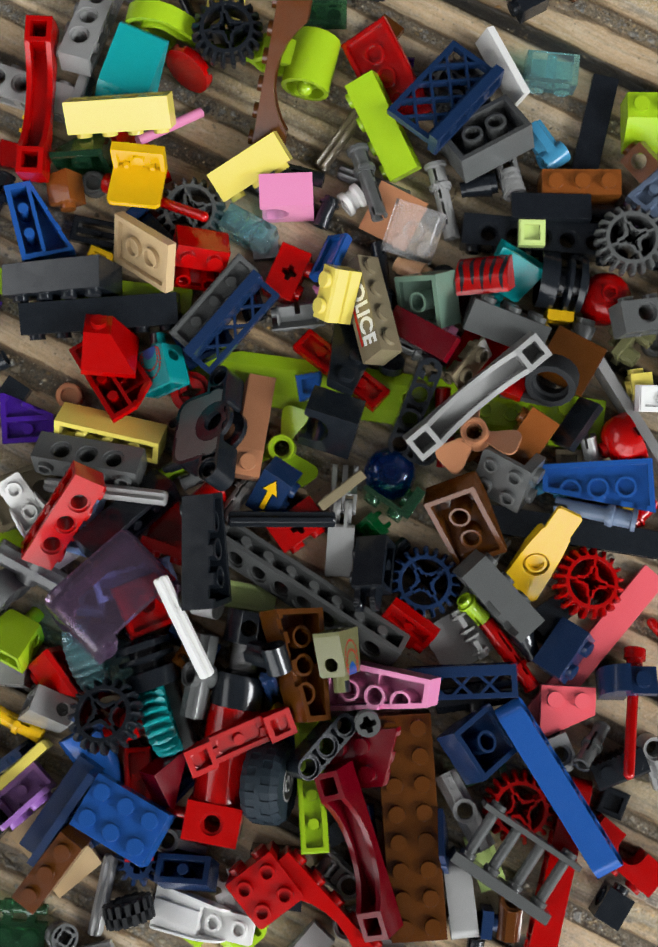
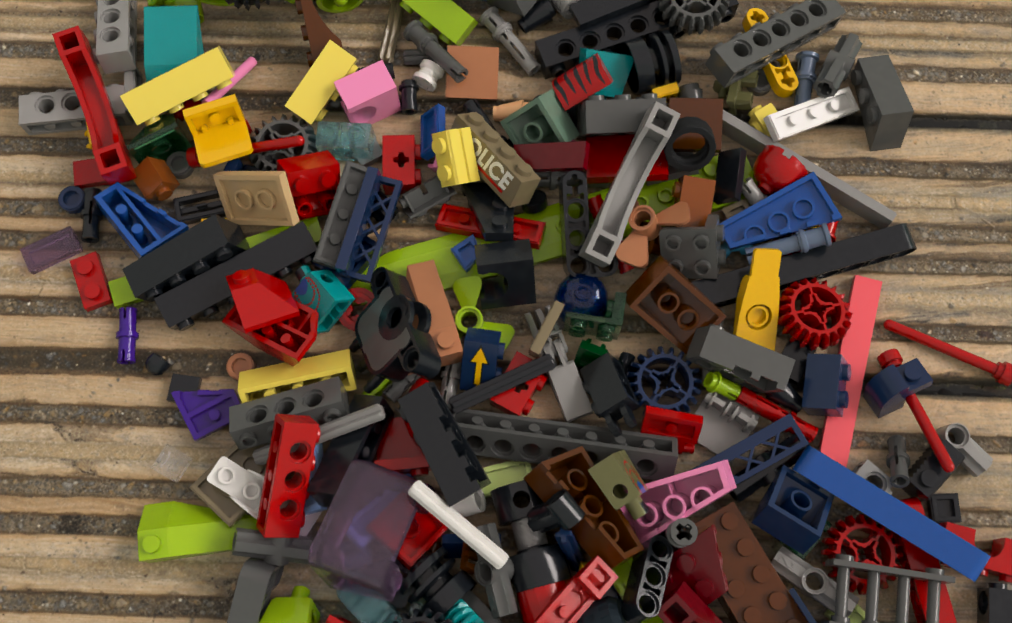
camera: 30 degrees left, 10 degrees down
red tile [165,44,213,93] -> none
clear plate [380,198,447,265] -> none
dark tan hinge [443,337,492,390] -> none
yellowish green tile [517,219,546,248] -> none
coral wing [538,684,596,737] -> none
red cylinder [580,272,631,326] -> none

